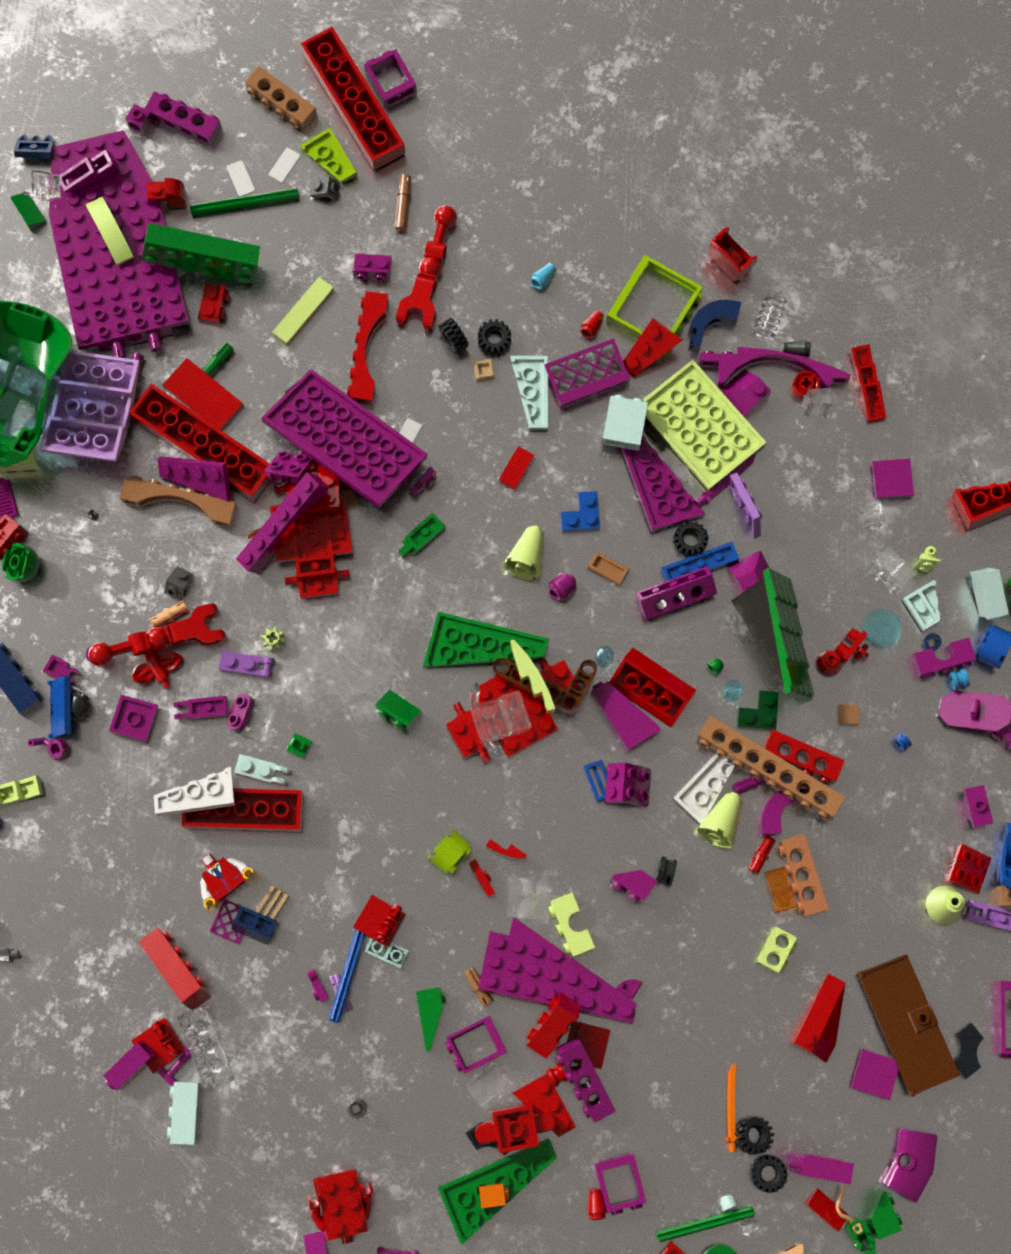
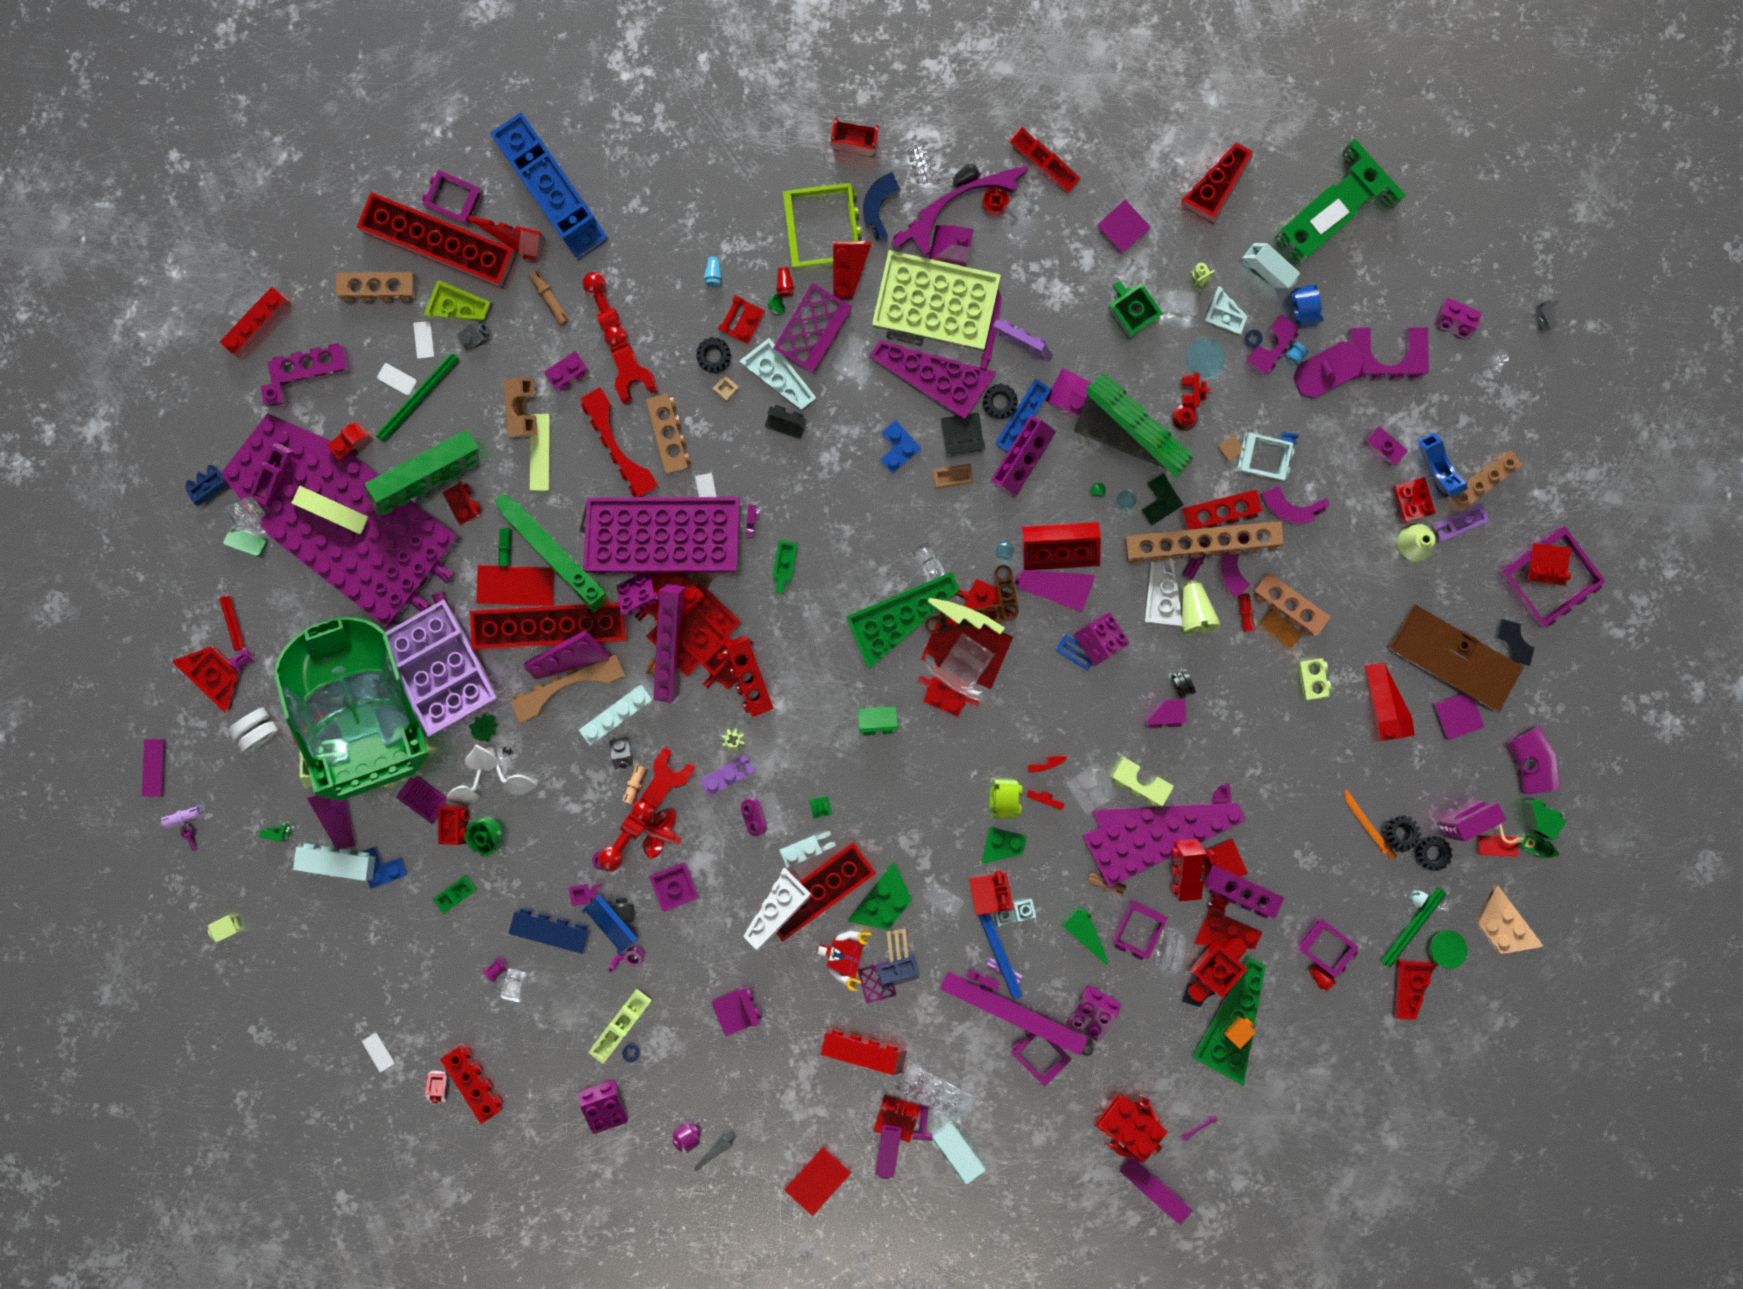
camera: 30 degrees left, 10 degrees up
magenta hinge [173,696,229,720] -> none
black tyre [438,318,469,354] -> none
red slope [499,446,535,489] -> none
yellowish green cone [503,526,545,581] -> none
magenta head [549,573,577,601] -> none
light aqua brick [602,395,648,451] -> none
none -> red brick [220,287,291,358]
none -> white plant [447,745,537,805]
none -> red wedge [468,216,545,262]
none -> green piece [469,714,498,742]
none -> blue bracket [490,112,608,259]
none -> green piece [494,494,608,613]
none -> medium nougat arch [504,377,537,438]
none -> light aqua brick [579,684,654,745]
none -> medium nougat brick [646,394,691,475]
none -> magenta bracket [711,986,762,1036]
none -> red plate [717,295,765,345]
none -> red brick [722,635,774,717]
none -> pearl dark grey bracket [765,405,807,439]
none -> green piece [768,294,785,314]
none -> red tile [784,1147,852,1216]
none -> clear plate [831,334,874,387]
none -> green wing [848,862,912,930]
none -> clear slope [911,542,946,582]
none -> magenta tile [940,972,1089,1056]
none -> pearl dark grey bracket [941,413,985,456]
none -> green wing [981,827,1027,864]
none -> magenta window [1011,1031,1072,1087]
none -> magenta bracket [1067,985,1122,1042]
none -> green hinge [1108,280,1163,339]
none -> light aqua window [1236,433,1294,482]
none -> magenta arch [1259,486,1330,524]

